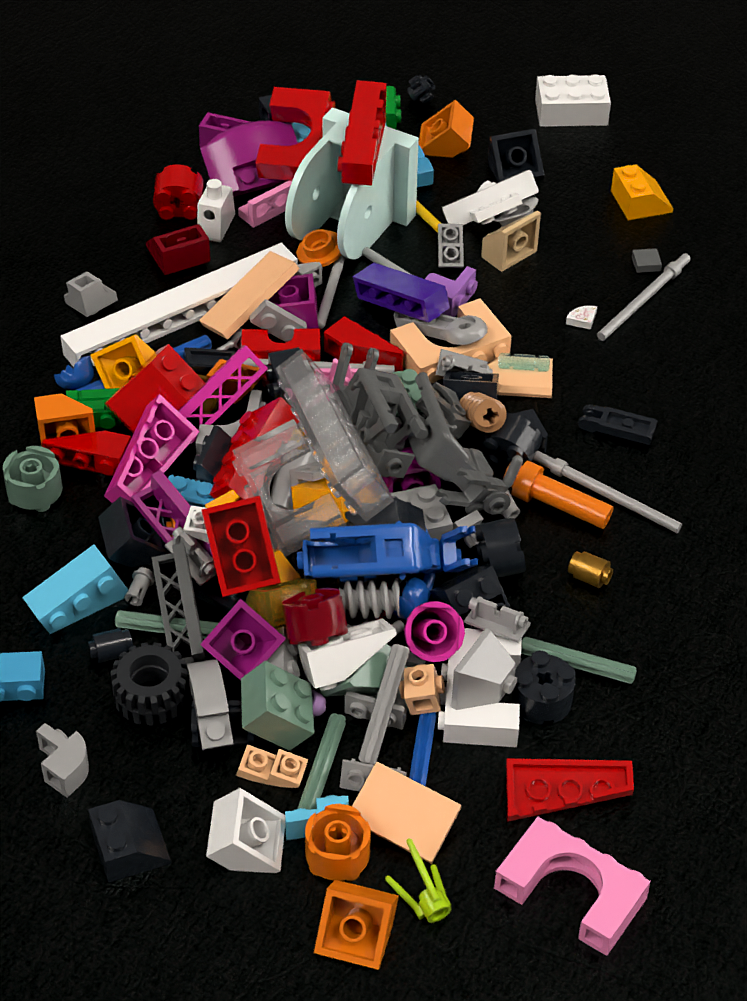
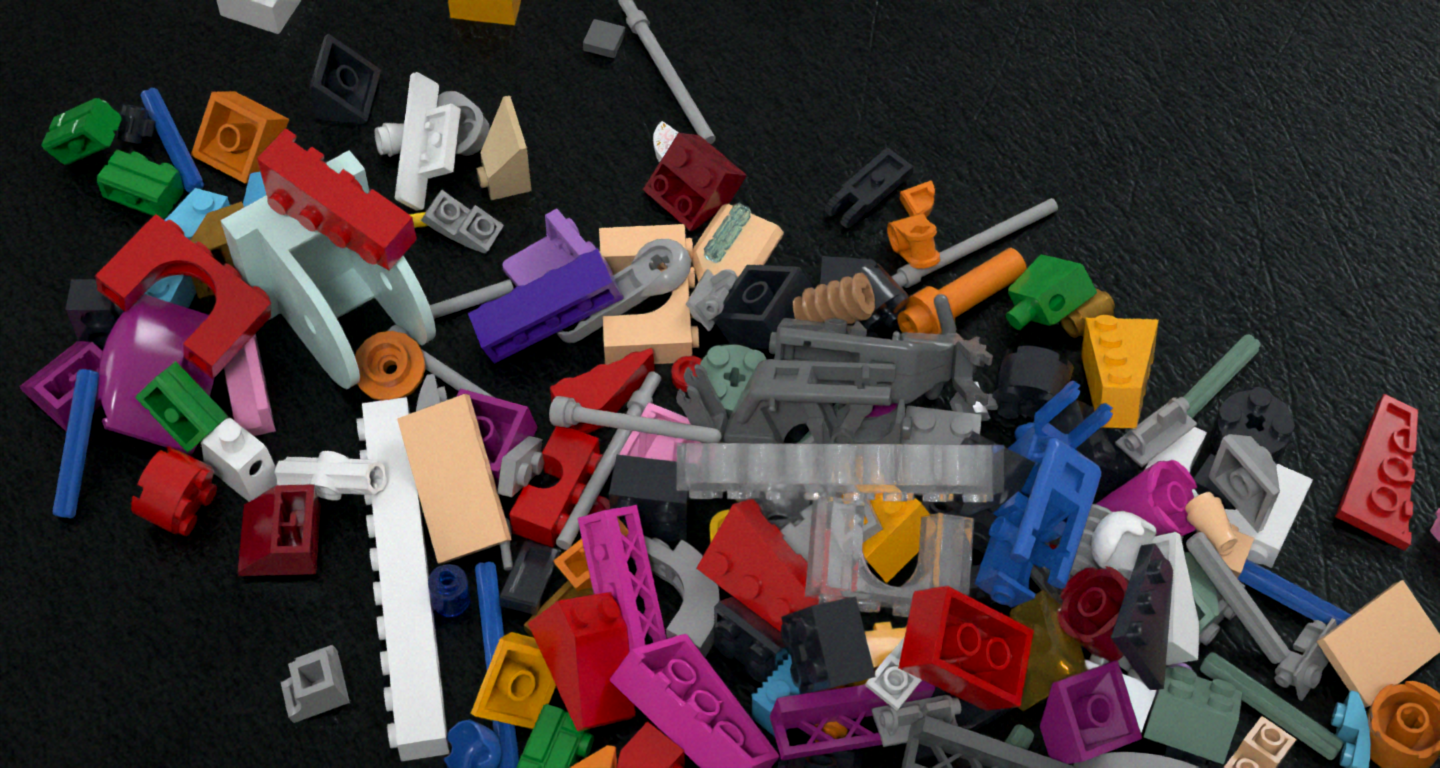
camera: 65 degrees left, 10 degrees up
none -> green brick [41,98,122,165]
none -> blue axle [53,369,99,518]
none -> green brick [135,361,228,453]
none -> blue axle [141,87,204,193]
none -> white piece [274,451,387,500]
none -> clear blue brick [428,564,470,617]
none -> light grey piece [549,396,722,444]
none -> dark red slope [643,133,747,230]
none -> black slope [781,596,876,694]
none -> orange piece [887,213,941,269]
none -> orange tile [900,181,935,217]
none -> green torso [1006,254,1097,330]
none -> light orange wedge [1081,315,1158,428]
none -> white hair [1091,511,1156,574]
none -> black wing [1111,543,1174,690]
none -> light nougat cone [1185,492,1238,553]

